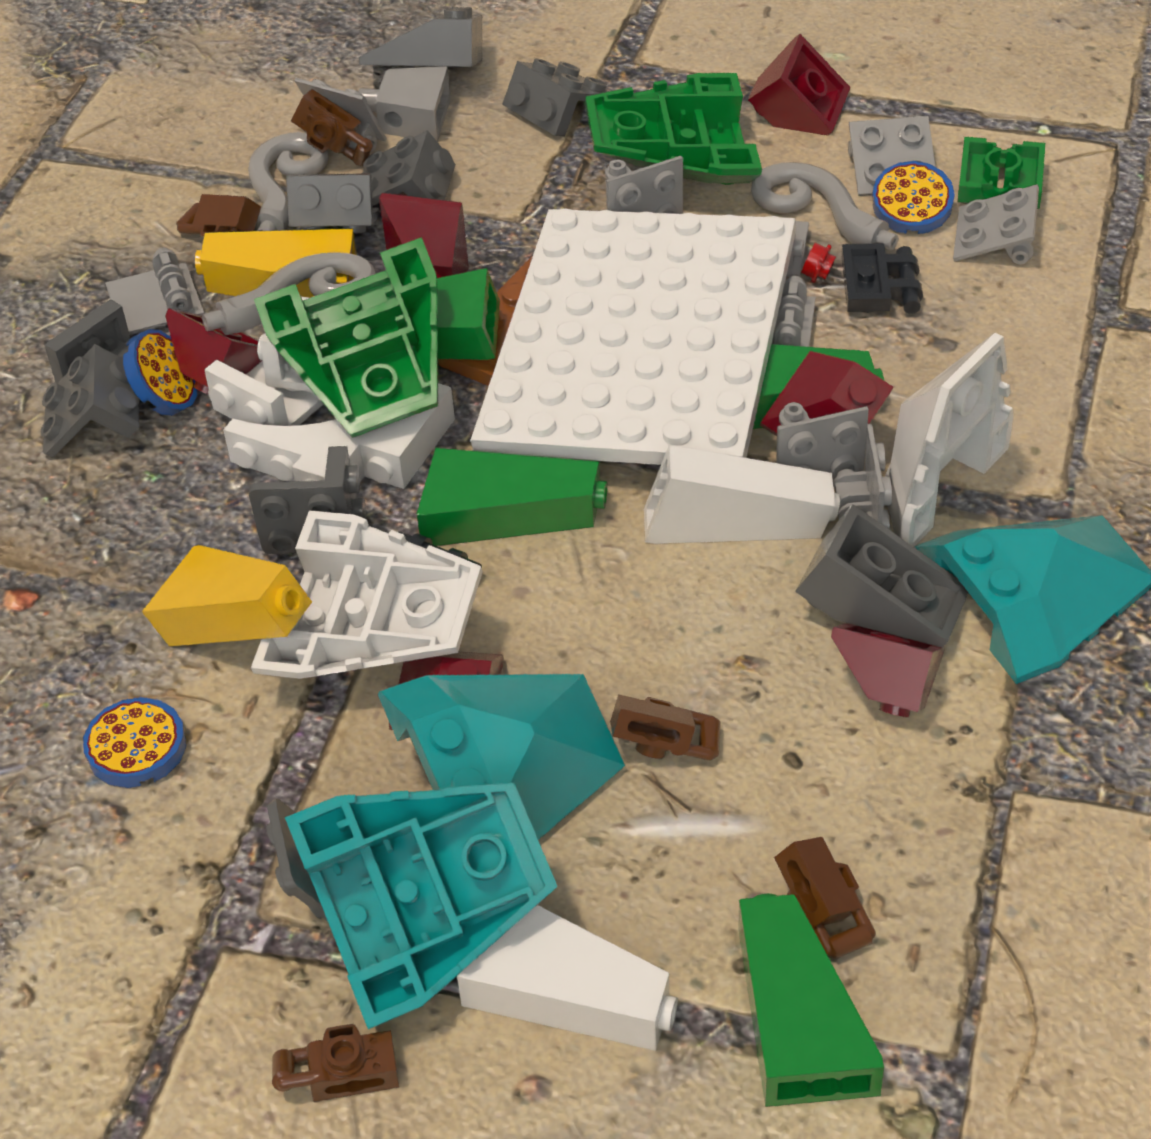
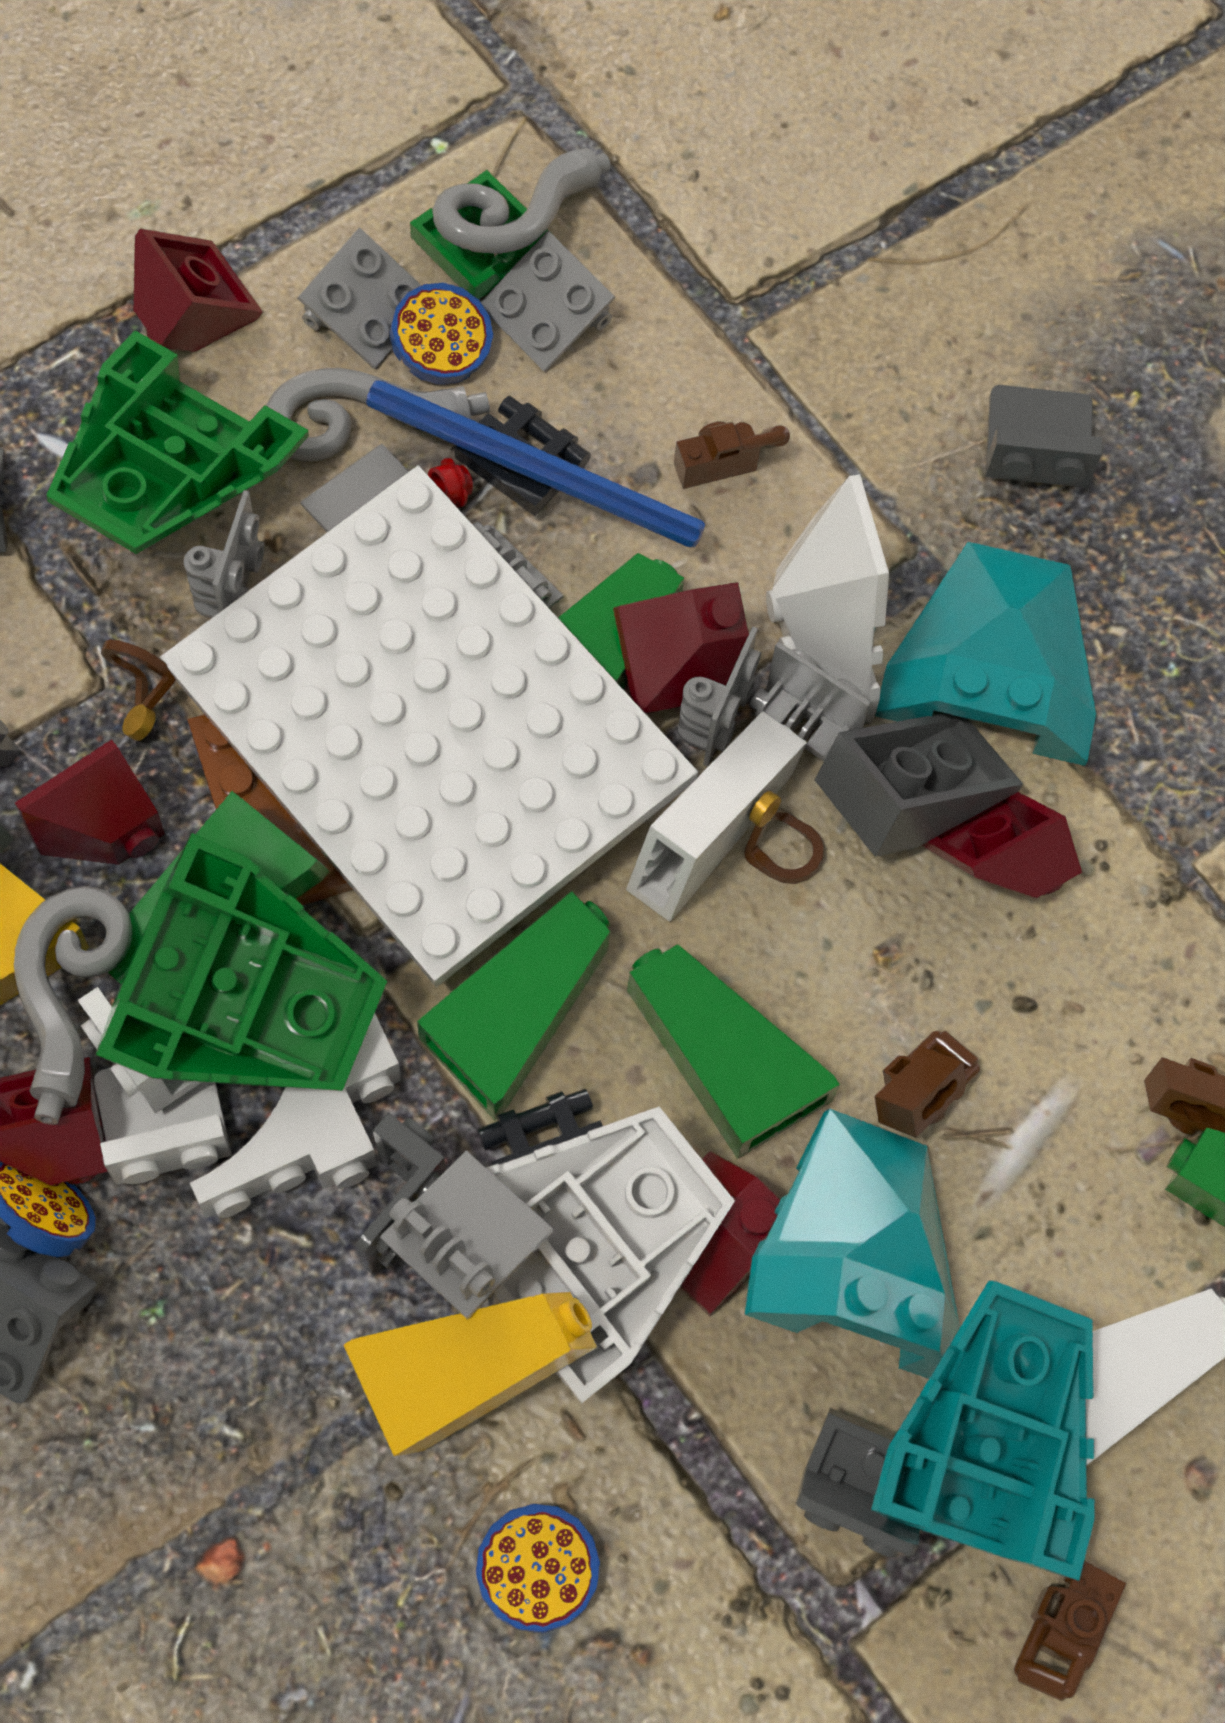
camera: 60 degrees left, 20 degrees up
none -> reddish brown piece [101,639,176,741]
none -> blue axle [366,380,705,548]
none -> light grey hinge [380,1151,554,1320]
none -> light grey plant [433,148,611,253]
none -> green slope [627,944,840,1159]
none -> reddish brown piece [674,421,790,489]
none -> reddish brown piece [744,791,824,884]

